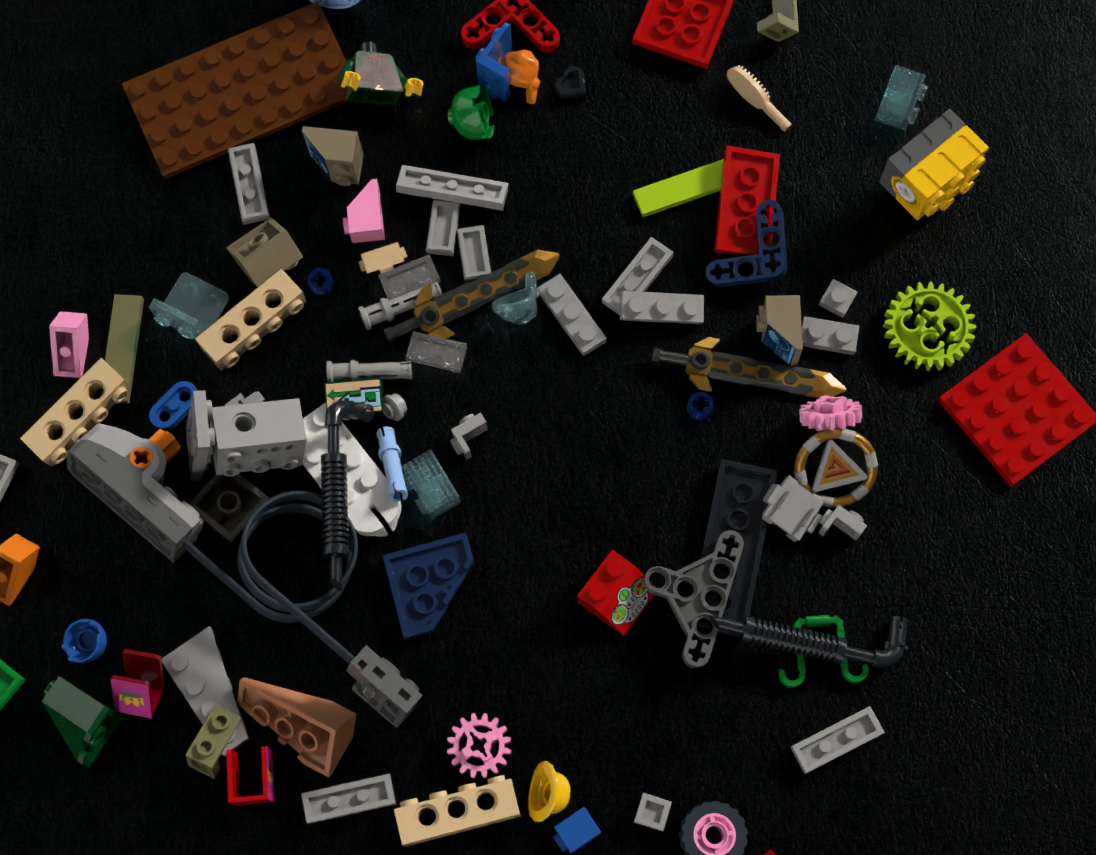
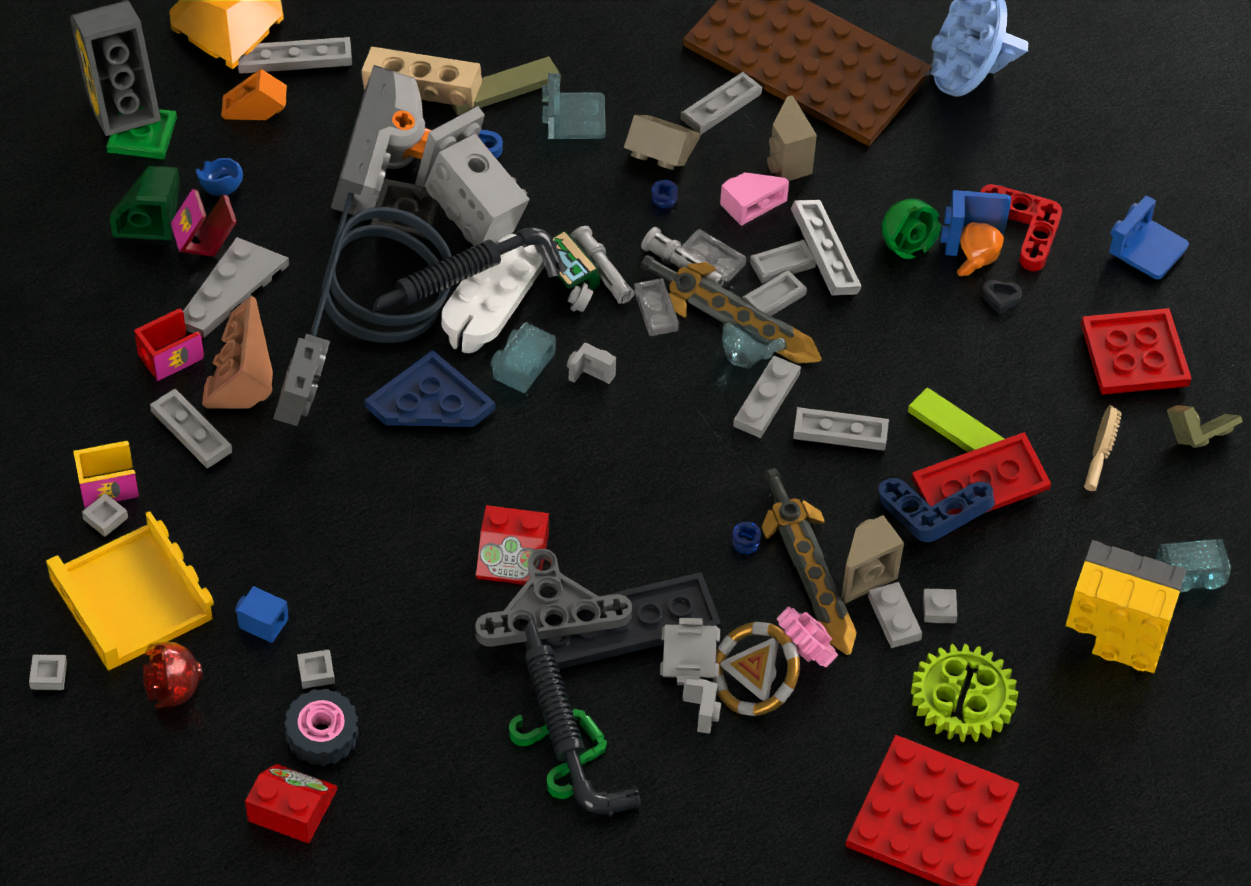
camera: 55 degrees right, 20 degrees down
bright pink slope [49,312,89,378] -> none
olive bracket [185,705,241,779] -> none
tan brick [195,269,306,371] -> none
torso [338,42,423,106] -> none
tan piece [359,242,407,274] -> none
light blue pin [376,427,408,502] -> none
tan brick [394,775,521,847] -> none
bright pink gear [447,713,511,779] -> none
yellow hat [528,761,571,822] -> none
light grey plate [620,291,704,324] -> none
light grey plate [790,706,885,774] -> none

